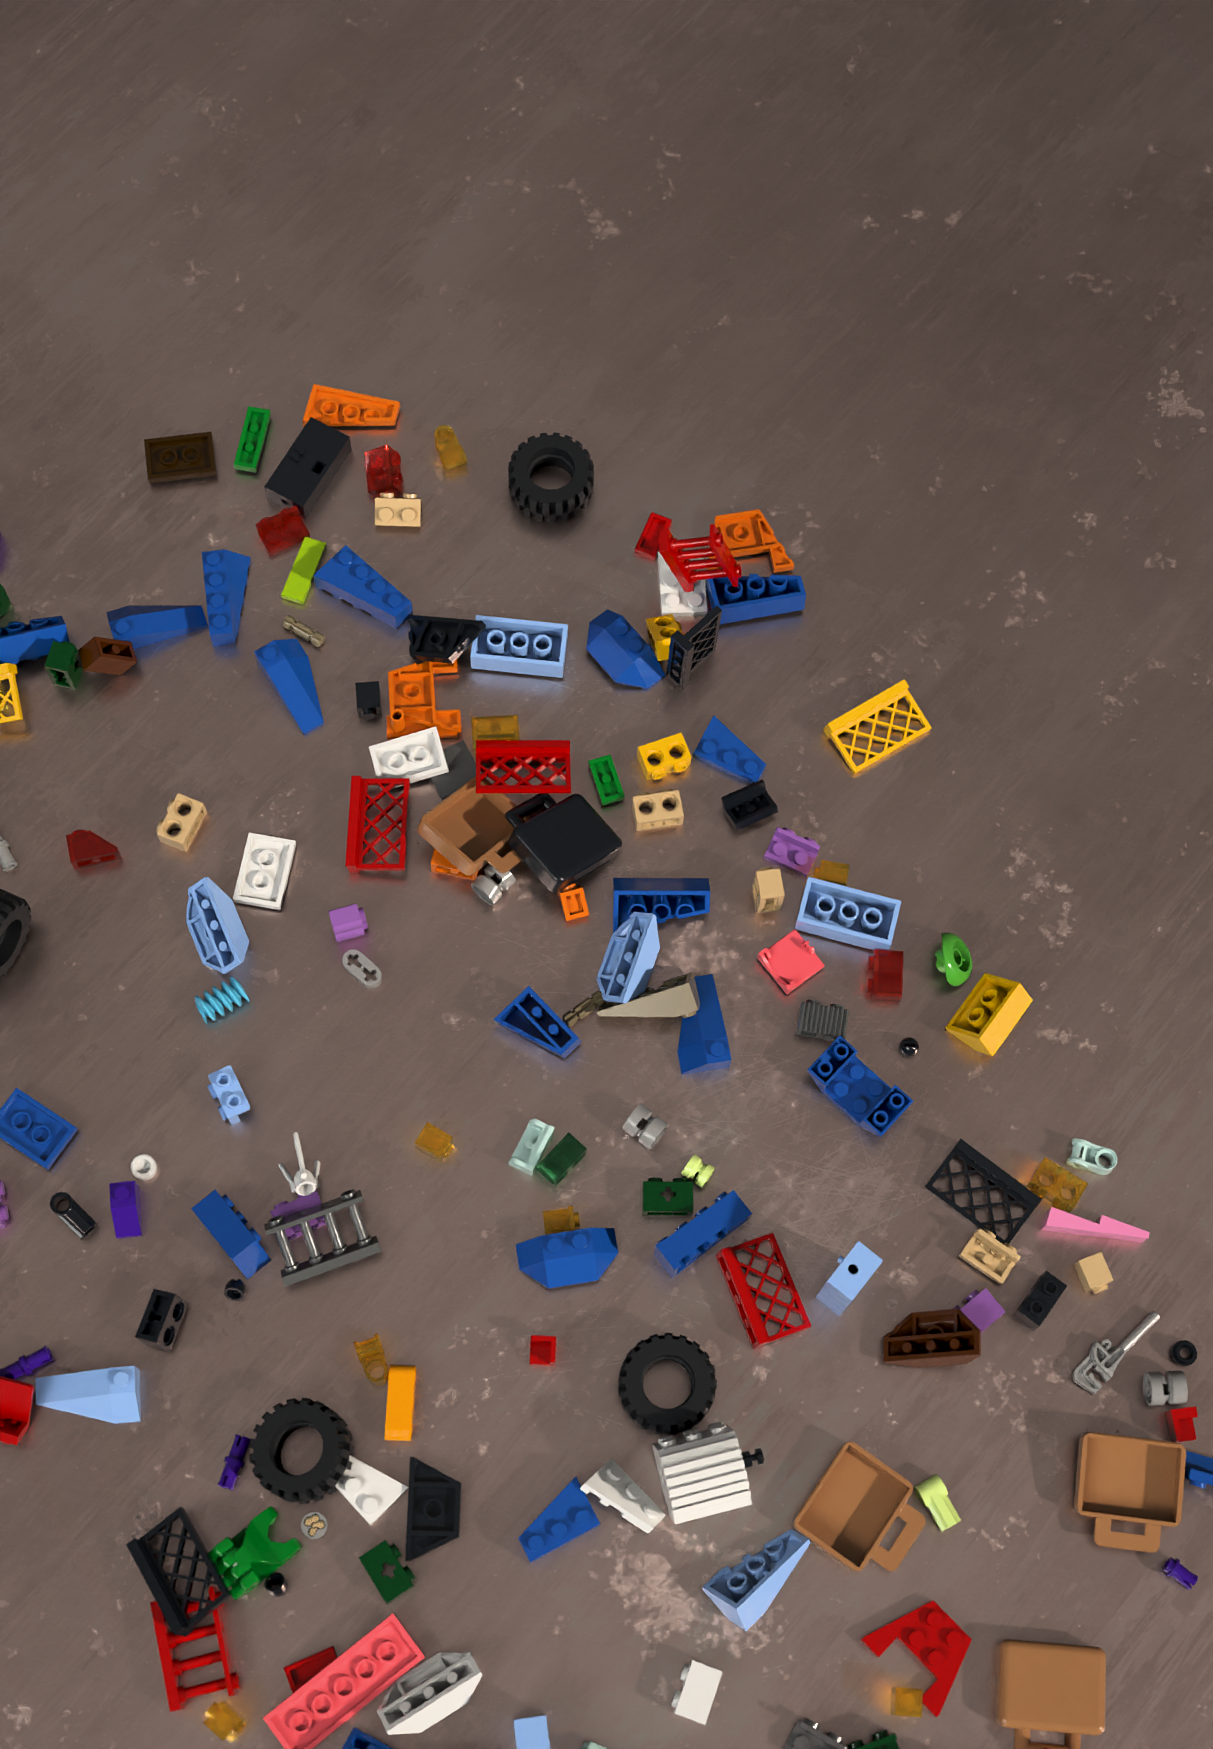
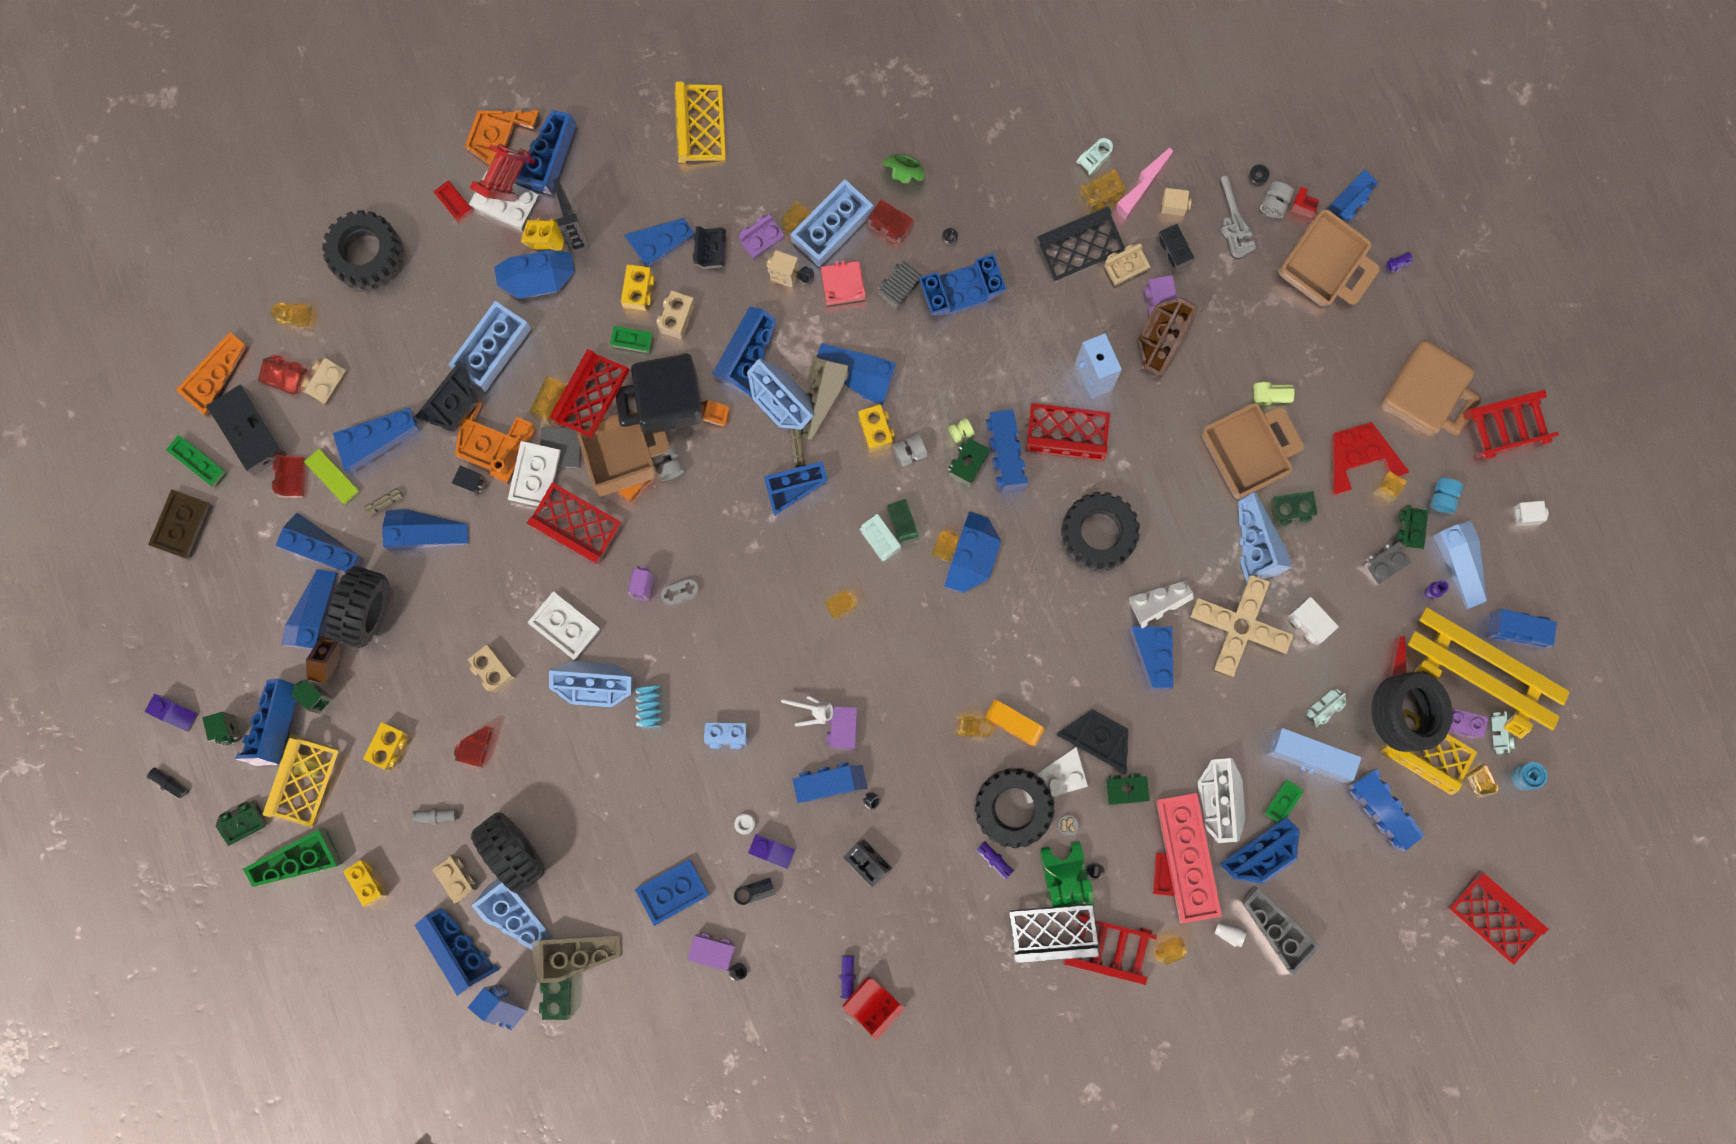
camera: 55 degrees left, 10 degrees up
light blue wedge [35,1366,141,1424] -> none
dark grey fence [264,1189,382,1287] -> none
red panel [530,1335,556,1366] -> none
white piece [653,1422,764,1524] -> none
yellow slope [945,973,1033,1056] -> none
none -> black tyre [326,566,389,648]
none -> yellow brick [363,722,408,771]
none -> black hinge [797,266,814,284]
none -> yellow brick [858,404,895,453]
none -> tan piece [1190,575,1294,677]
none -> clear green brick [1270,491,1318,526]

